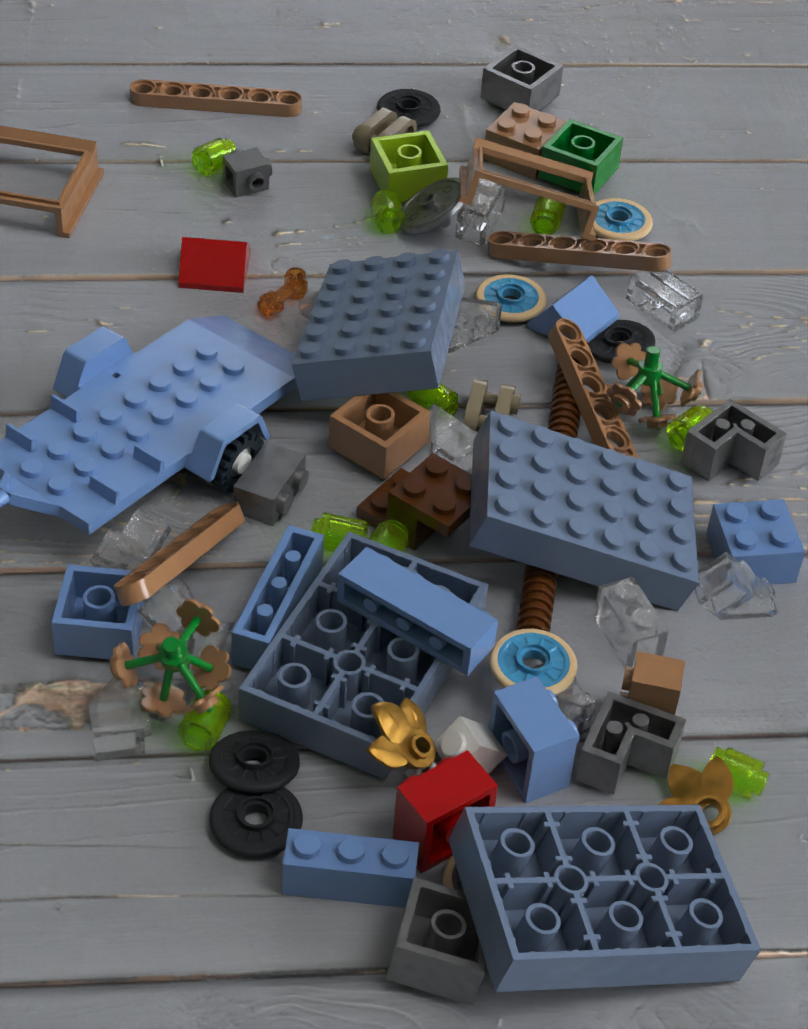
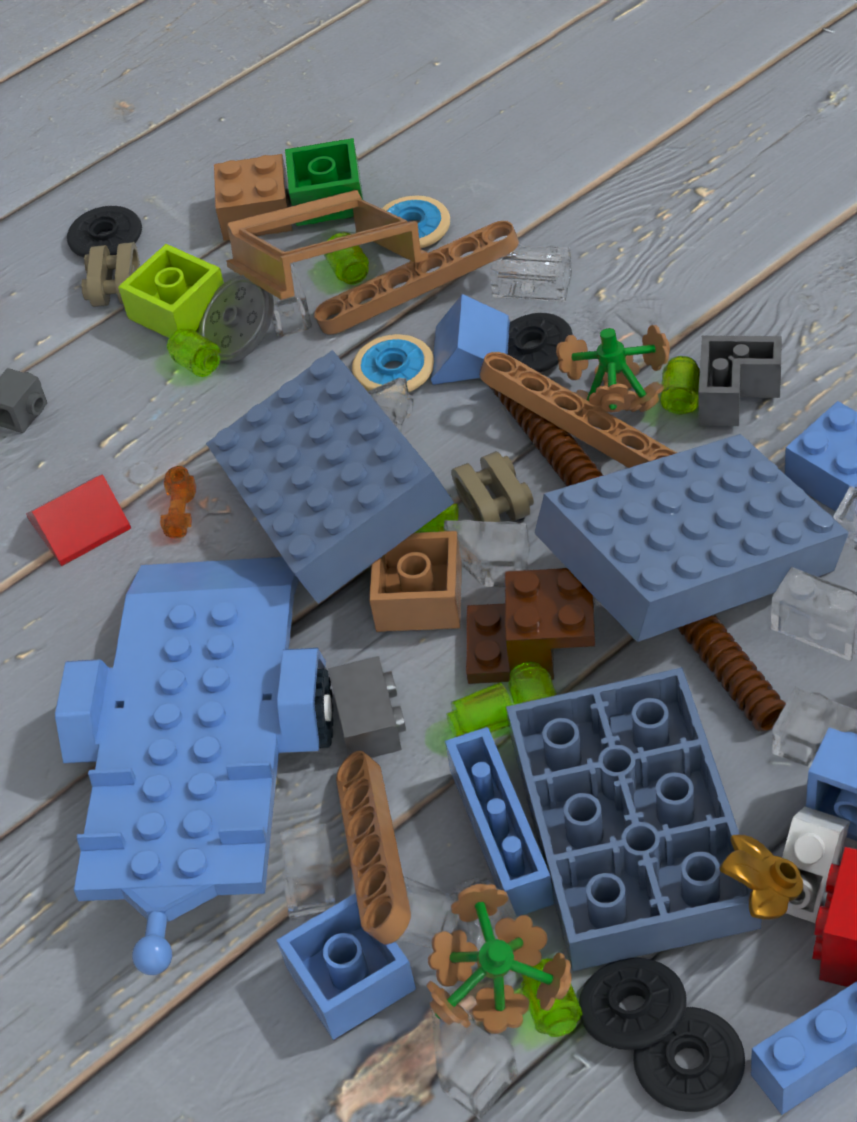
camera: 25 degrees left, 5 degrees up
medium blue brick [337,547,498,676] -> none
flat silver brick [480,45,563,111] -> none
dark azure wheel [489,629,577,695] -> none

